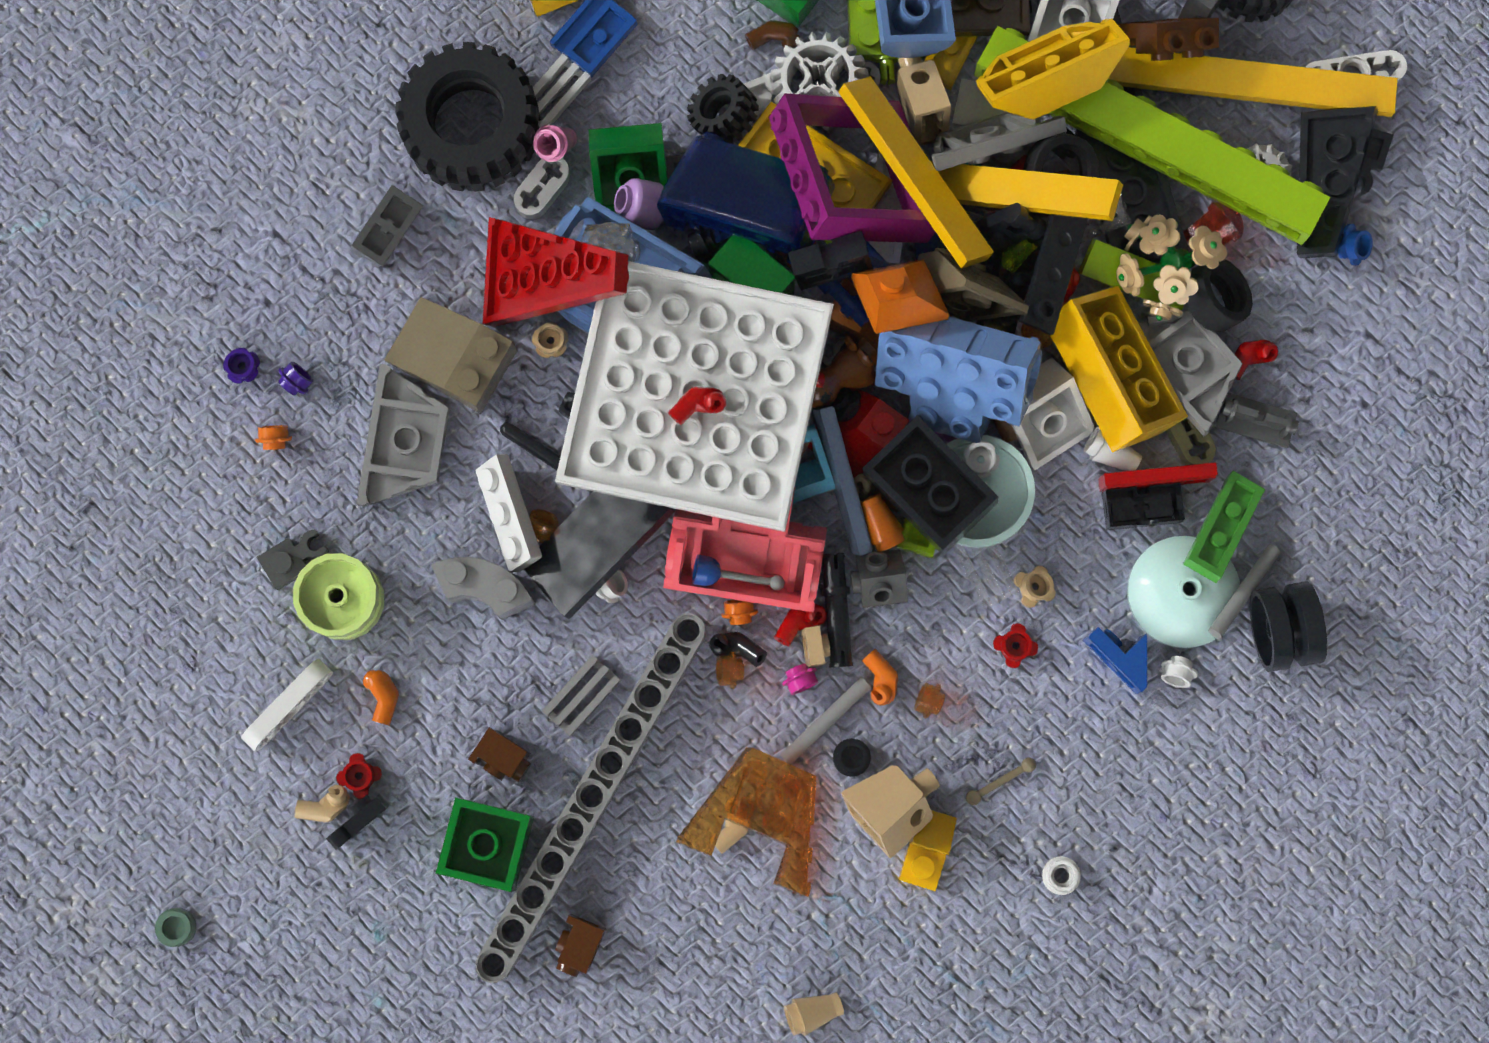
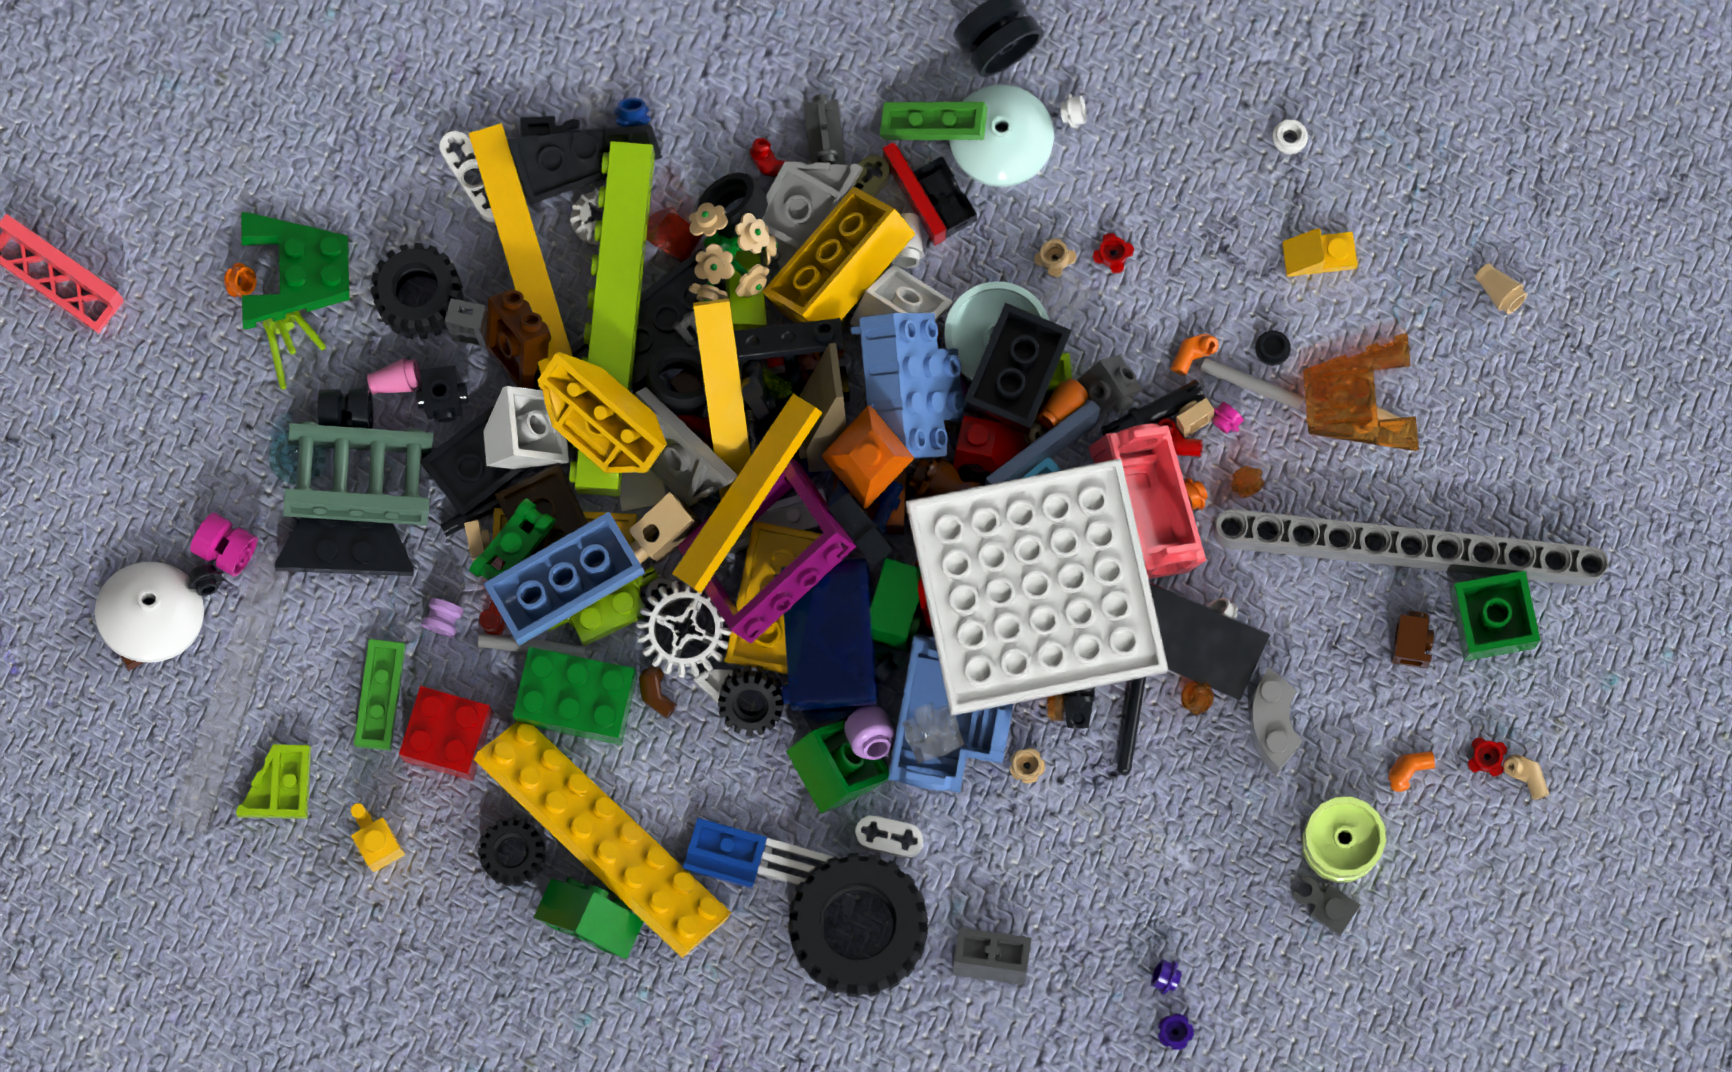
camera: 110 degrees left, 5 degrees down
sand green tile [155,908,196,947] -> none
white beam [241,659,333,752] -> none
orange plate [255,425,292,450] -> none
black plate [326,794,389,850] -> none
light grey wing [356,364,450,507] -> none
dark tan slope [384,297,518,414] -> none
white plate [475,454,542,573] -> none
red wing [482,217,629,327] -> none
bright pink cone [533,125,577,162] -> none
light grey tile [542,655,621,737] -> none
reddish brown brick [555,914,606,977] -> none
red arm [667,387,727,426] -> none
hinge [692,554,785,590] -> none
black arm [709,632,767,667] -> none
tan torso [841,765,940,858] -> none
clear orange plate [914,682,945,719] -> none
white plate [962,441,1000,478] -> none
dark tan hinge [966,757,1036,805] -> none
blue slope [1082,627,1147,694] -> none
light grey bar [1208,544,1281,639] -> none

